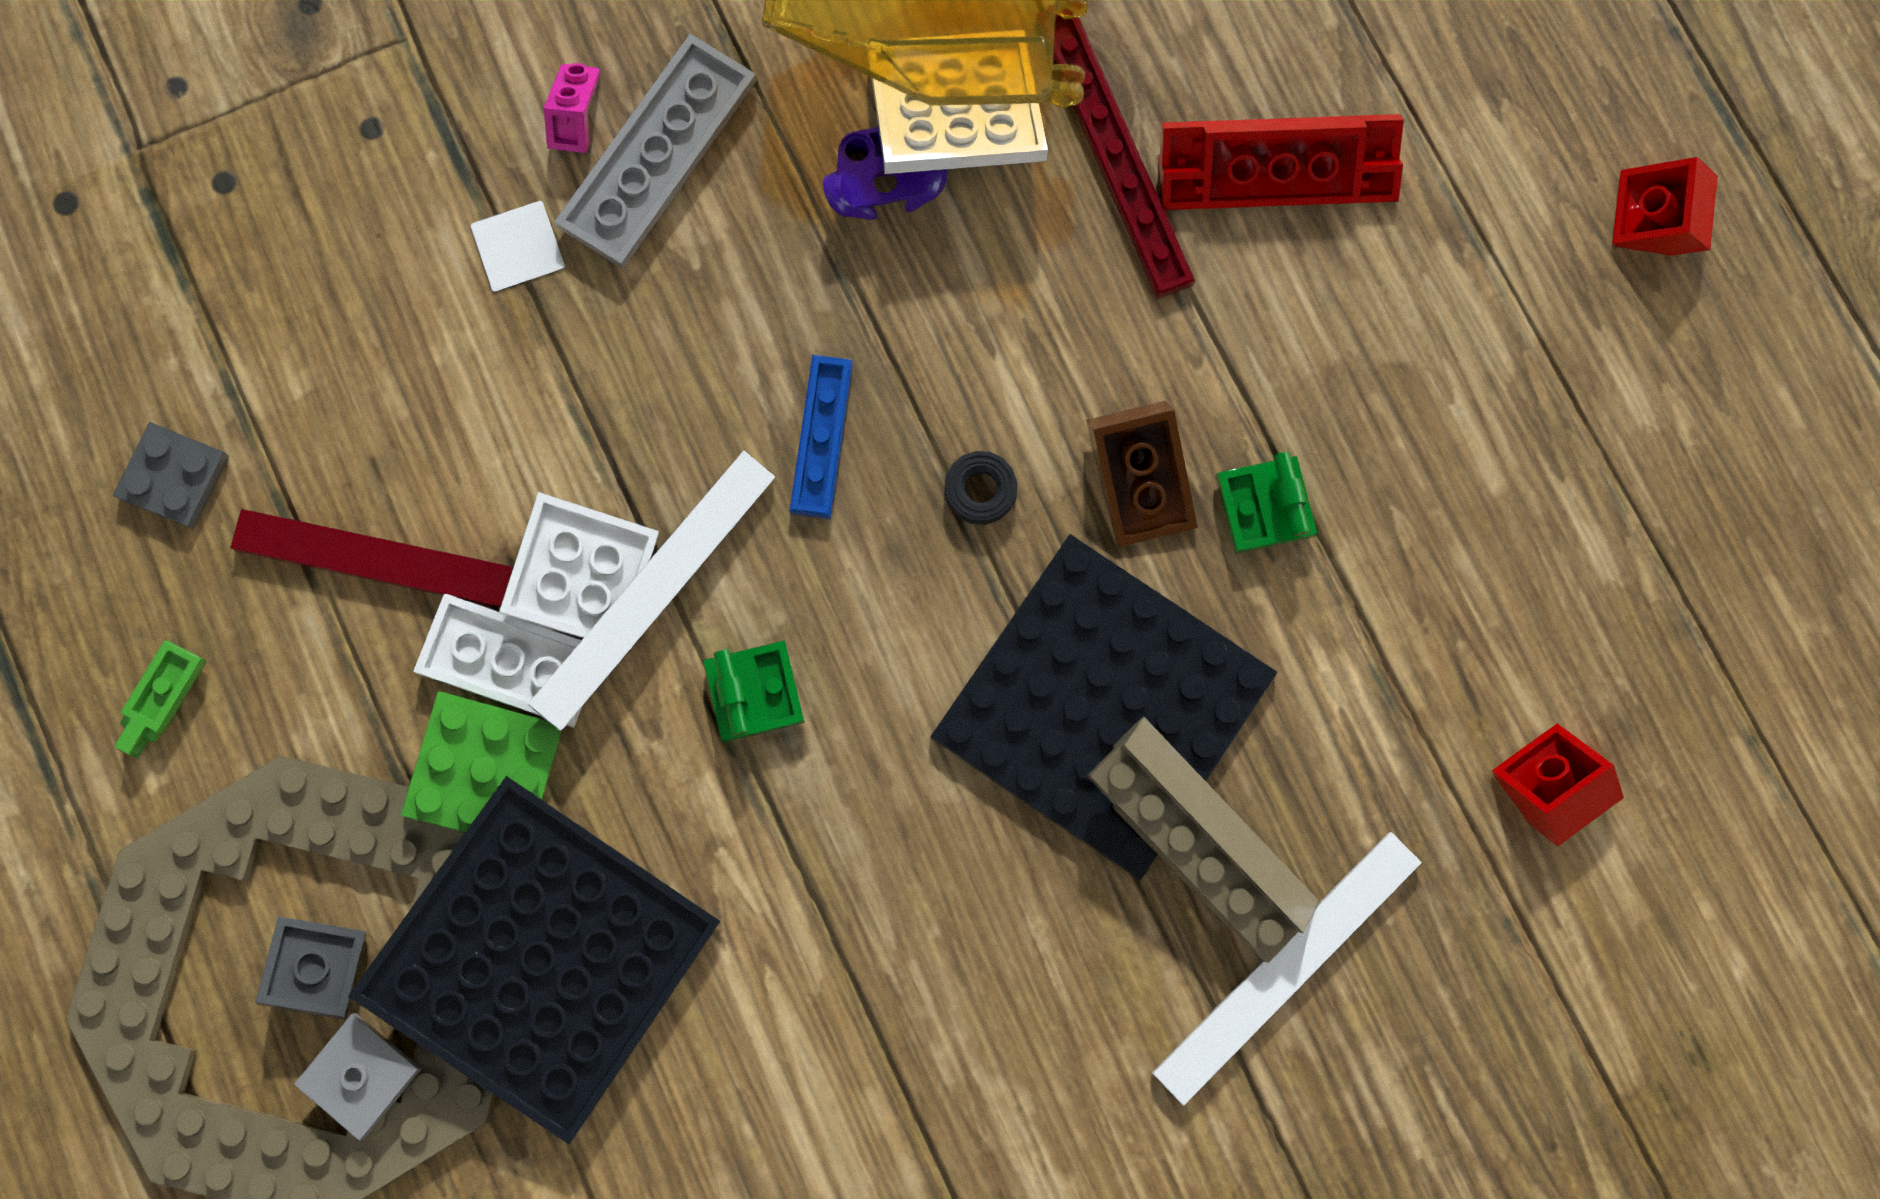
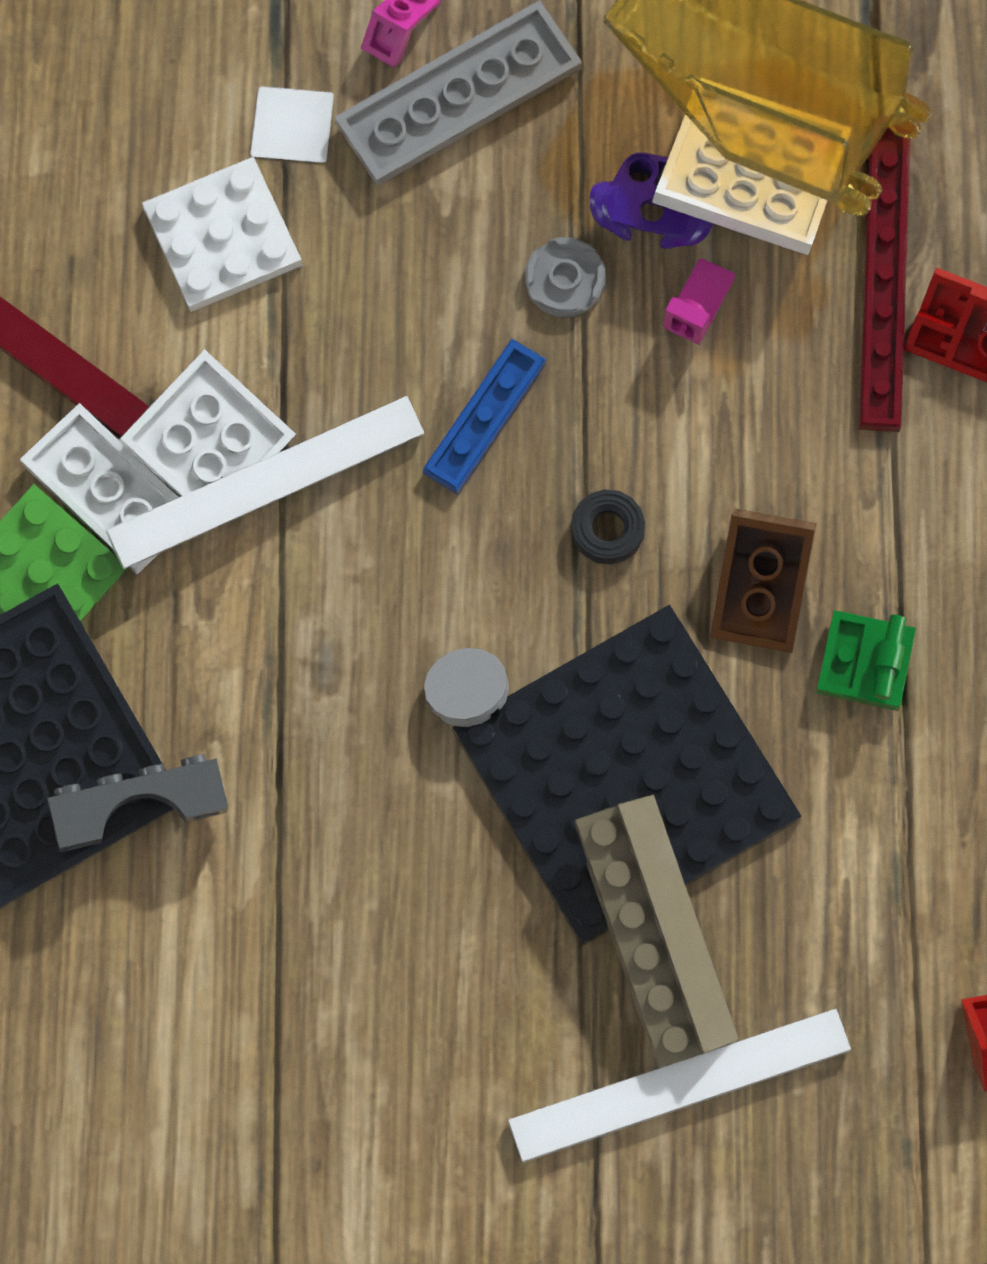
camera: 30 degrees right, 5 degrees down
green plate [703,640,805,743] -> none
none -> dark grey arch [48,754,229,853]
none -> white plate [142,157,302,313]
none -> light grey tile [424,648,510,727]
none -> light grey tile [525,237,605,317]
none -> dark pink bracket [663,258,735,345]

